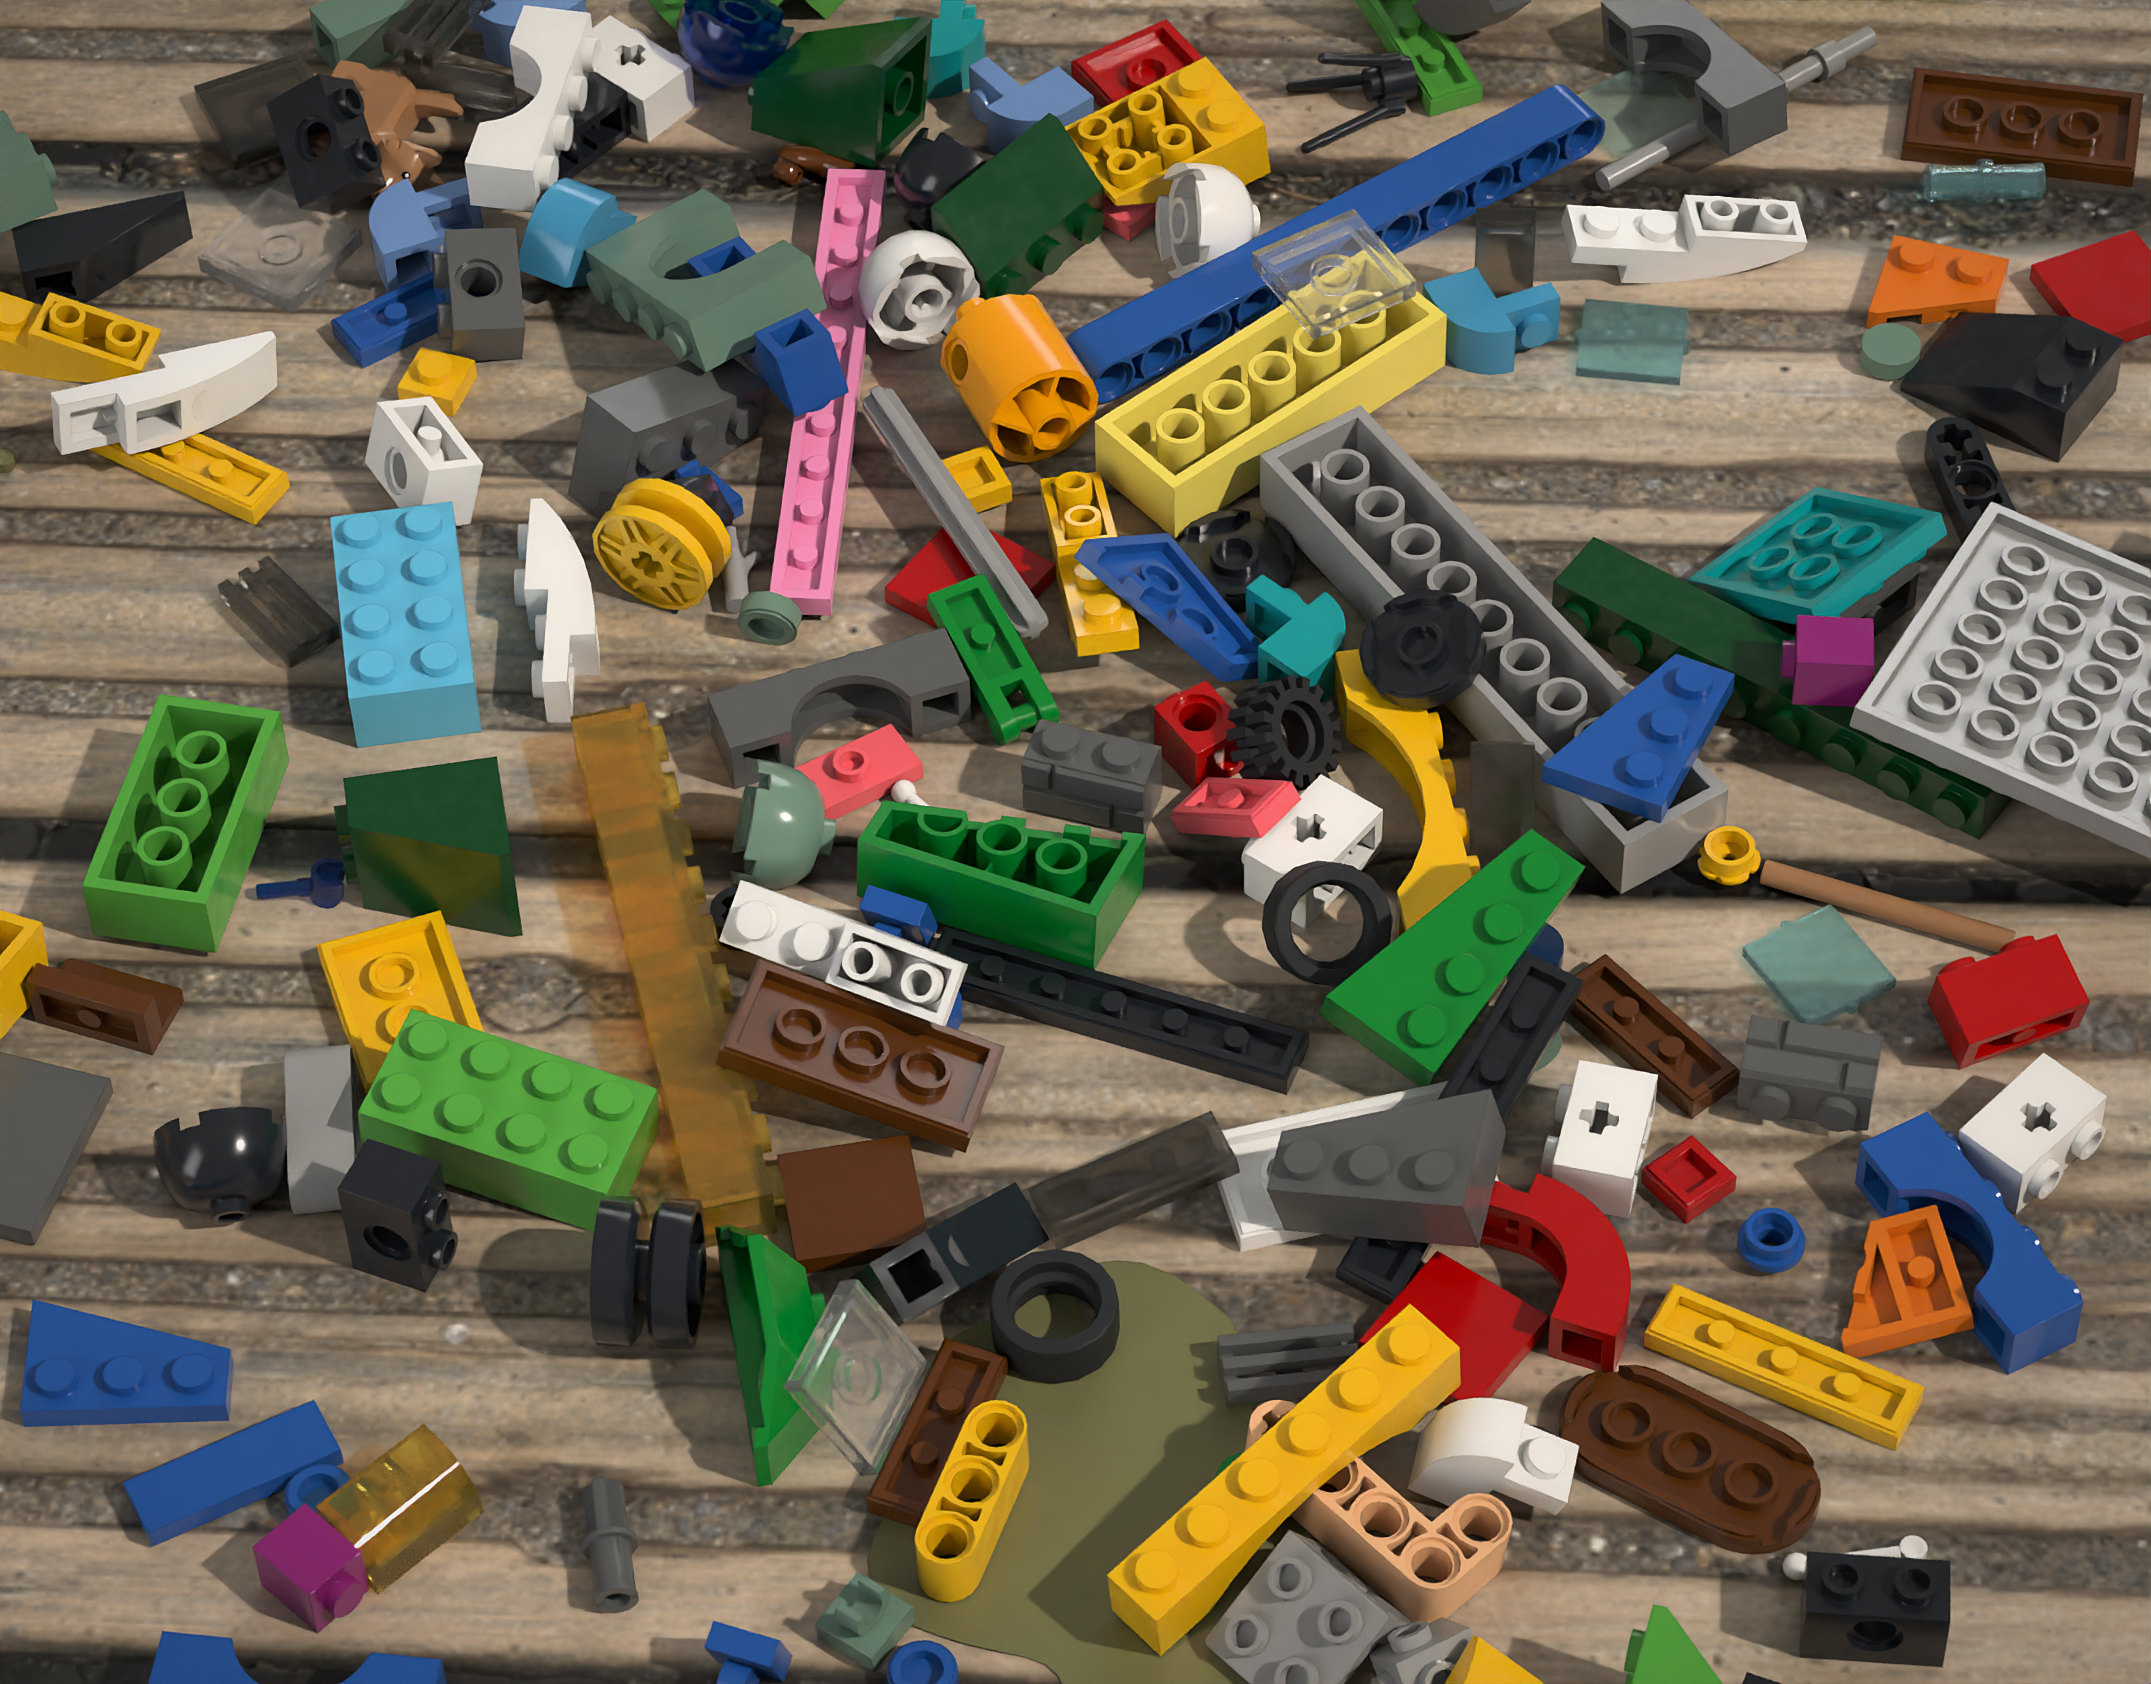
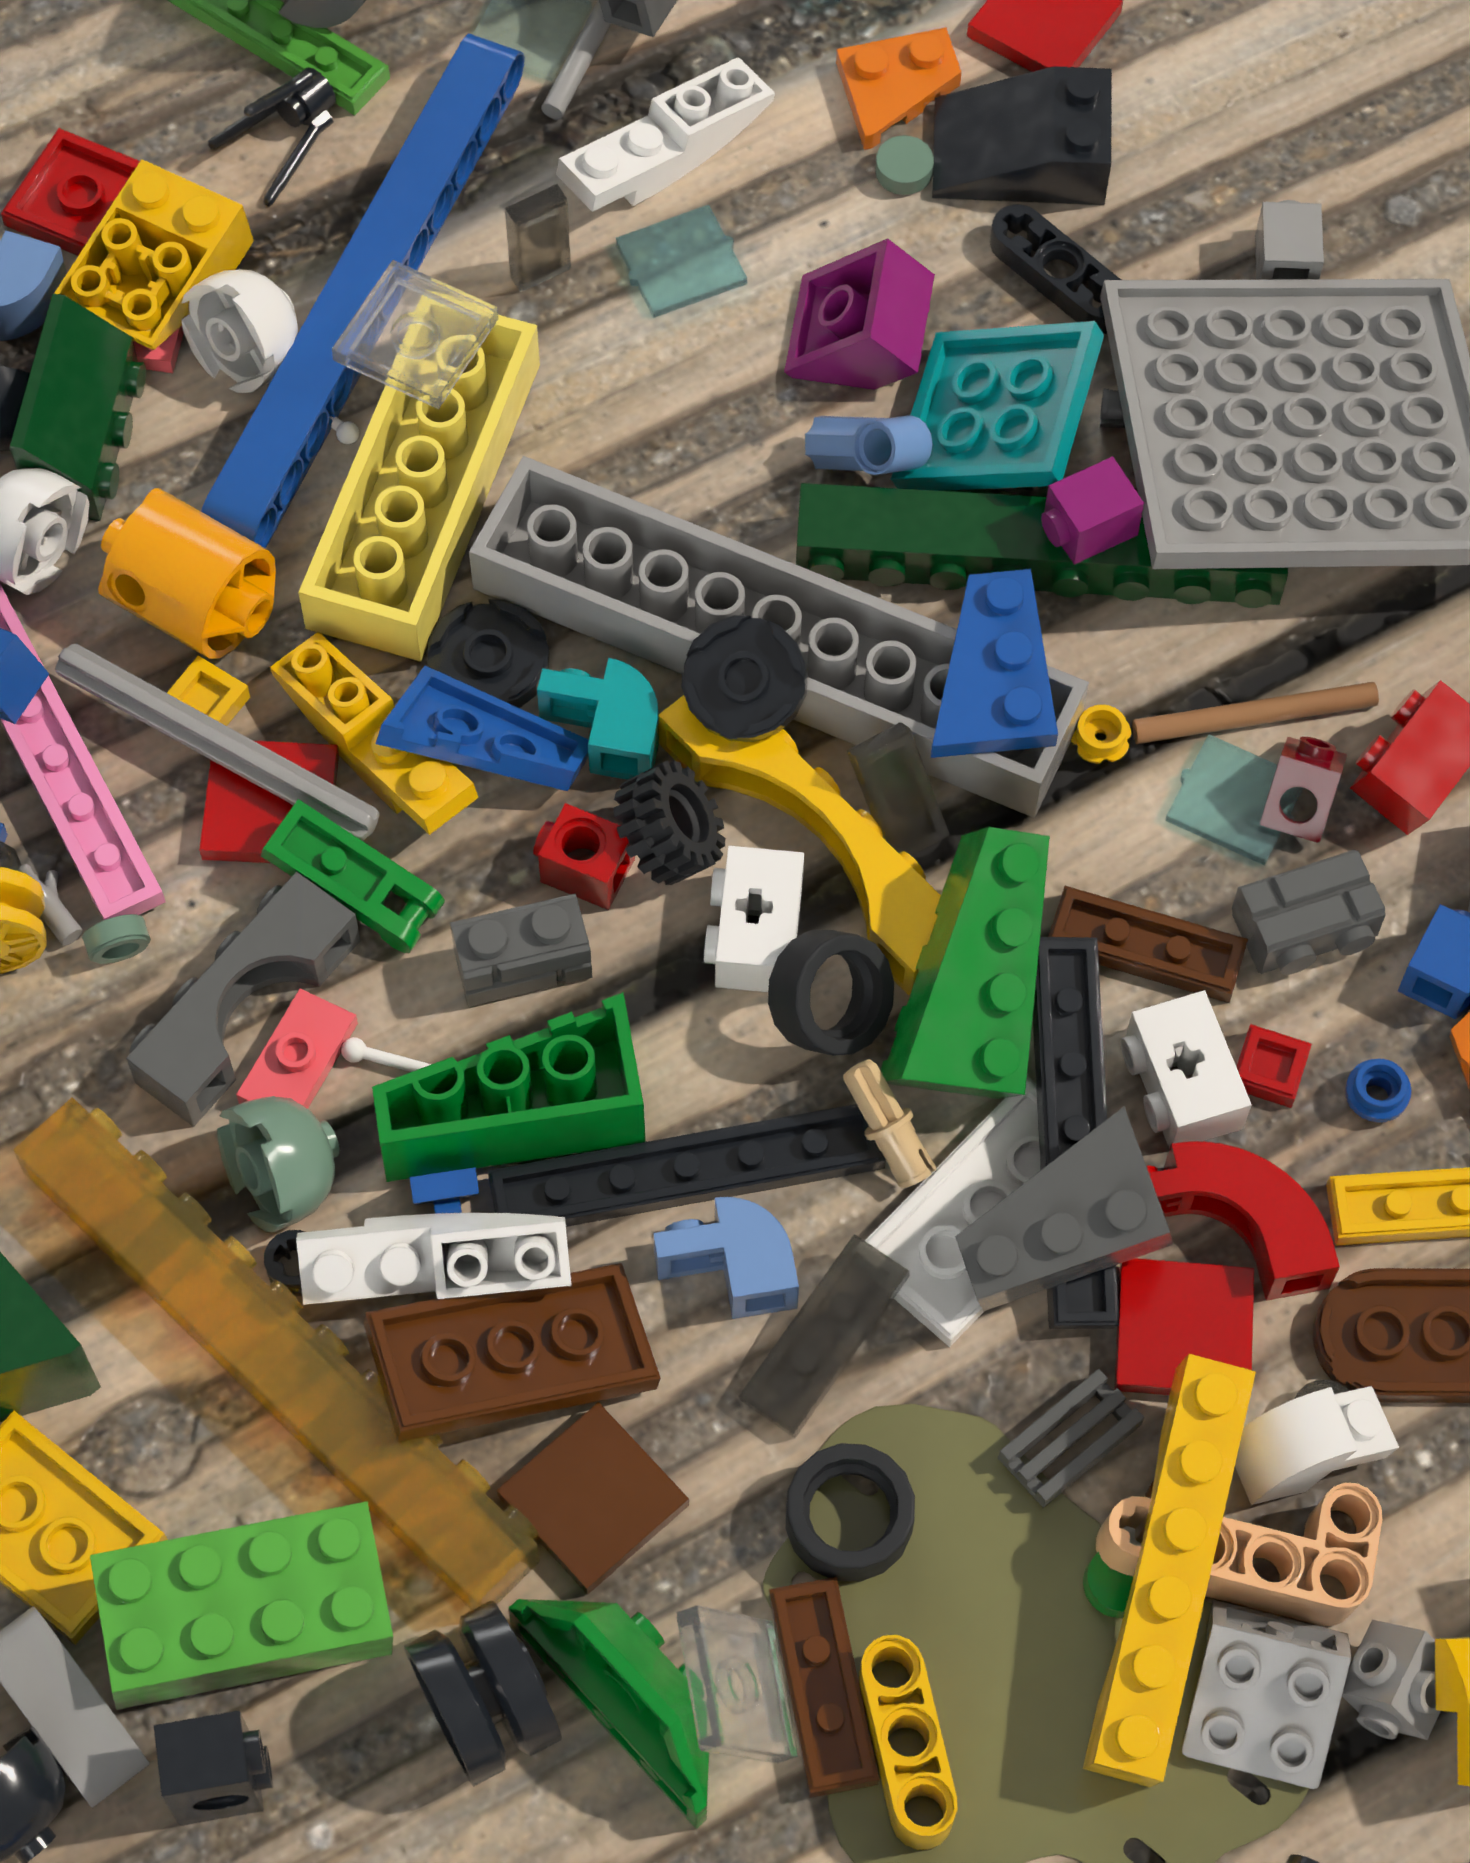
camera: 35 degrees left, 15 degrees up
black slope [848,1182,1050,1338] -> none
coral plate [1169,777,1301,838] -> none
dark azure brick [1422,267,1561,375] -> none
none -> medium blue brick [653,1197,799,1319]
none -> magenta slope [784,238,935,390]
none -> medium blue piece [805,415,933,475]
none -> tan axle [843,1059,937,1188]
none -> bracket [1260,736,1347,843]

